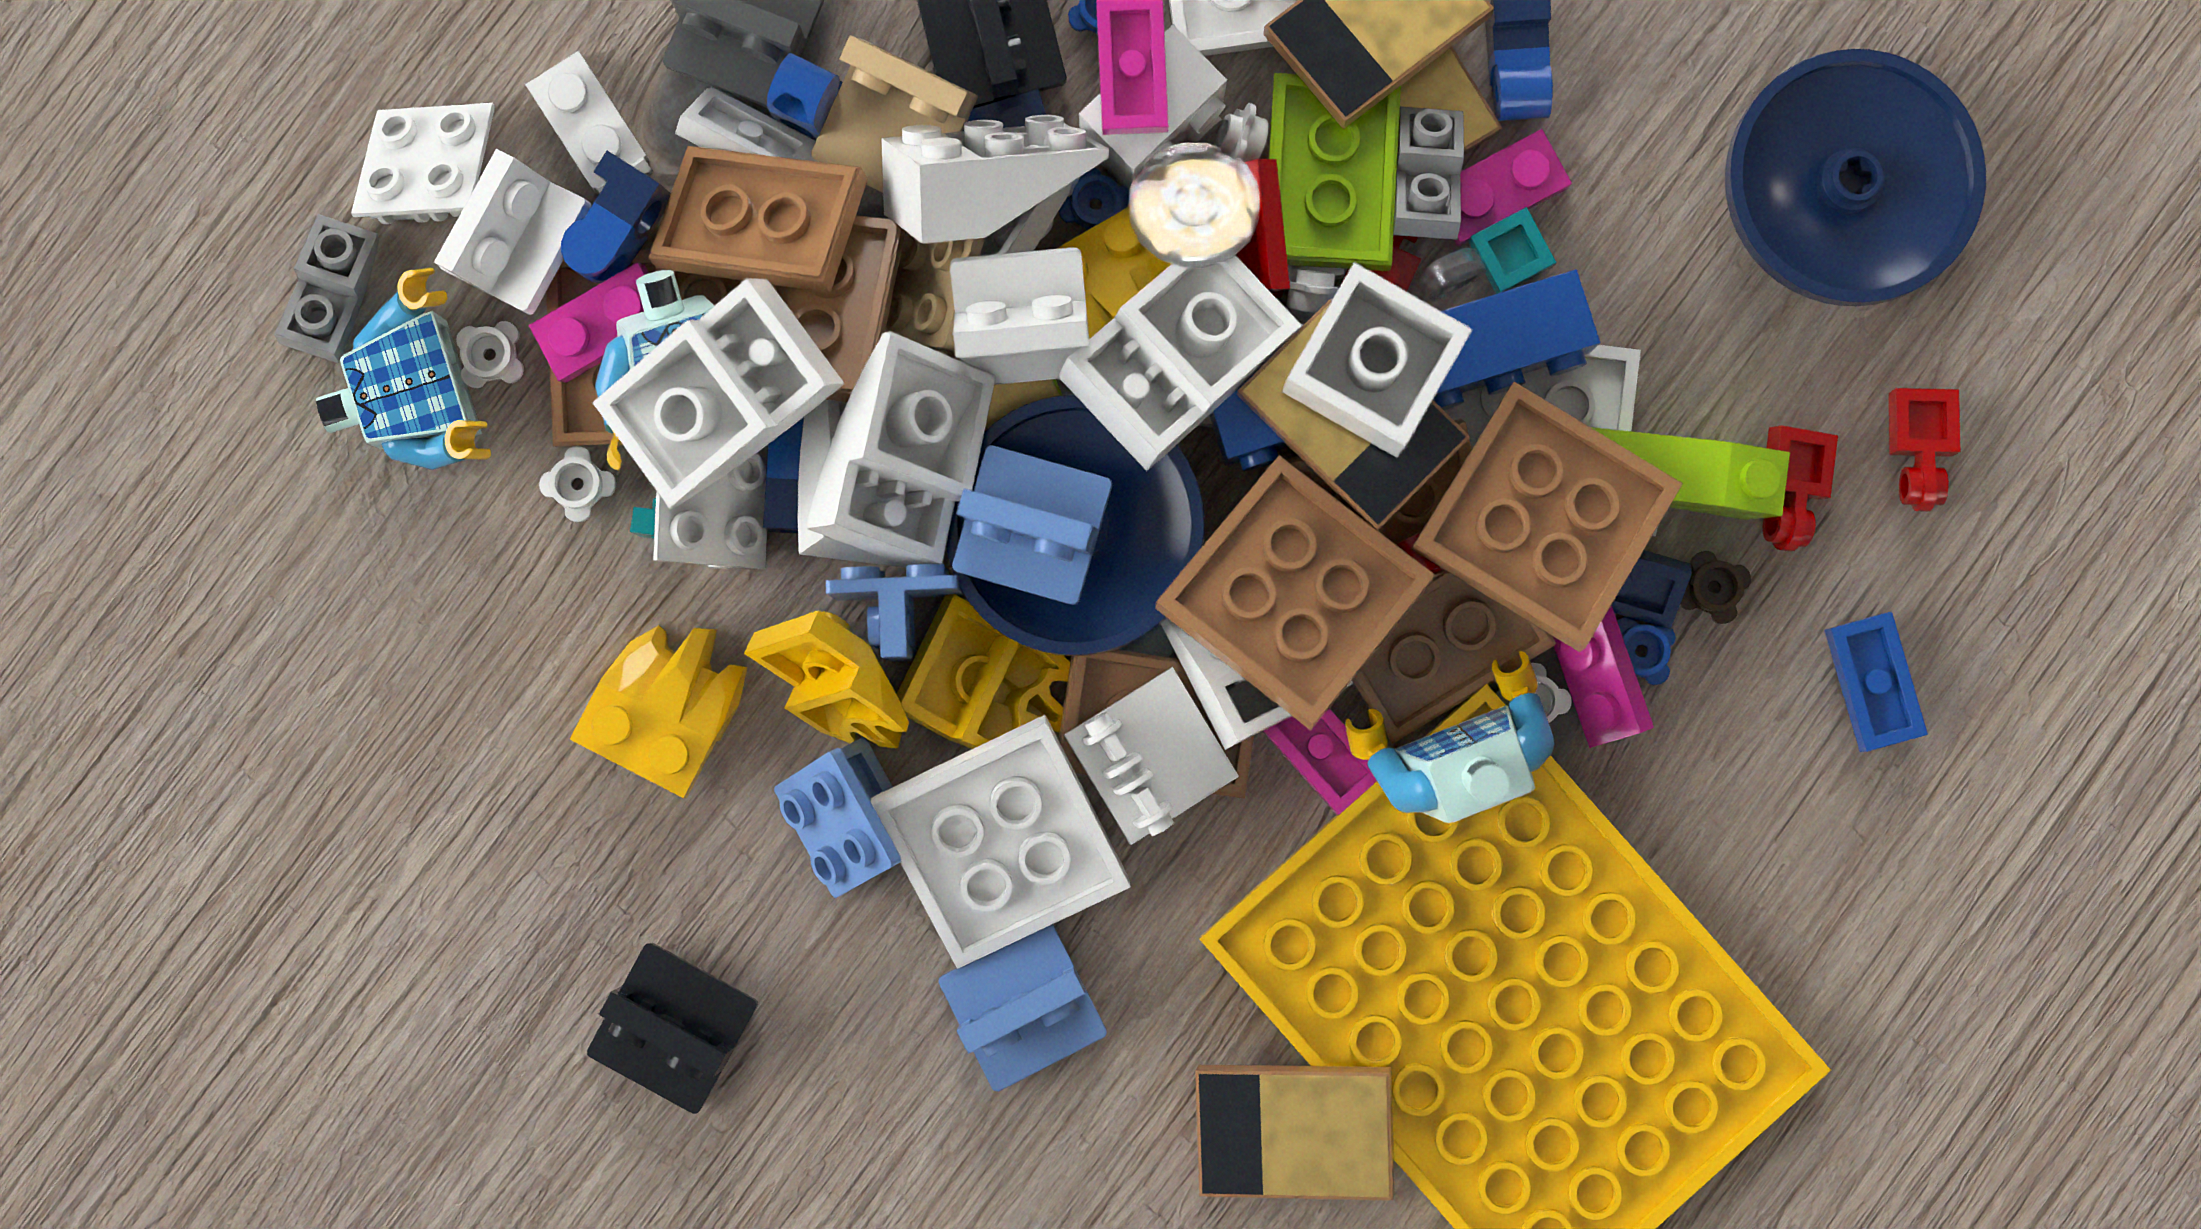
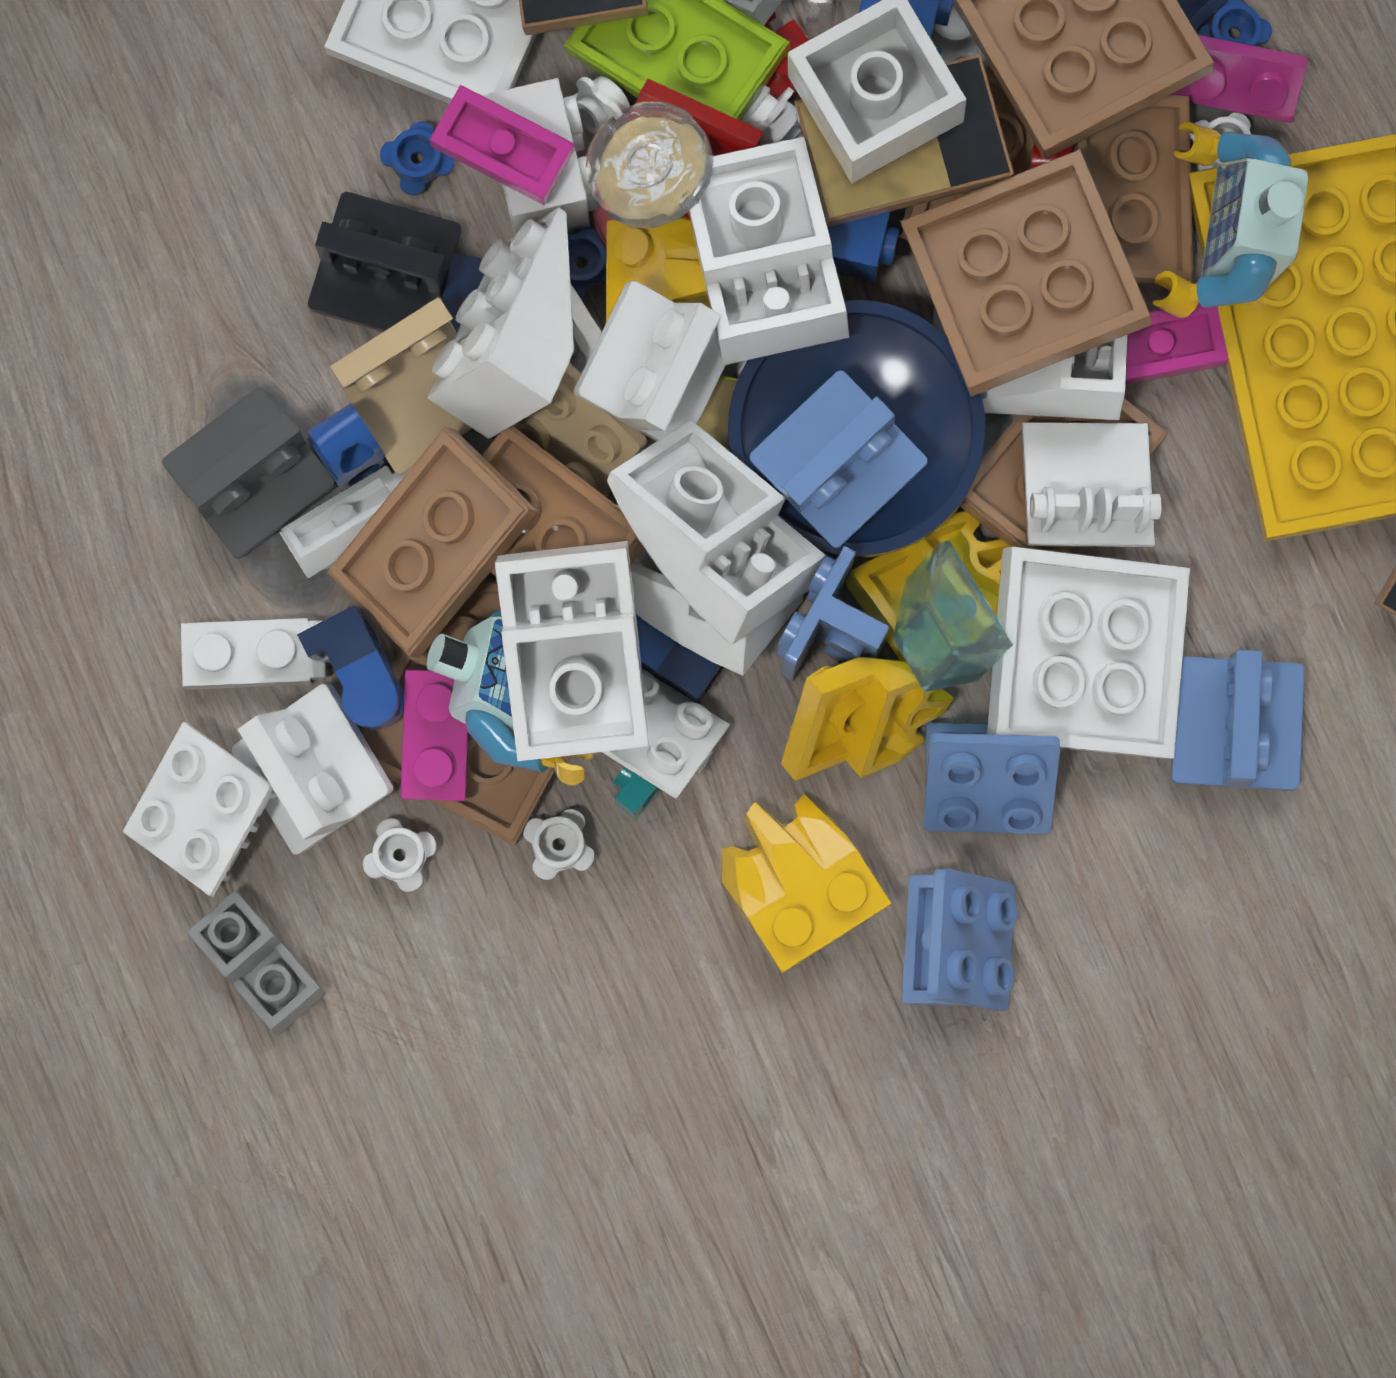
camera: 60 degrees left, 5 degrees down
torso [316,268,491,470] -> none
black bracket [587,943,758,1114] -> none
none -> clear light blue slope [893,540,1013,692]
none -> medium blue bracket [902,869,1018,1011]

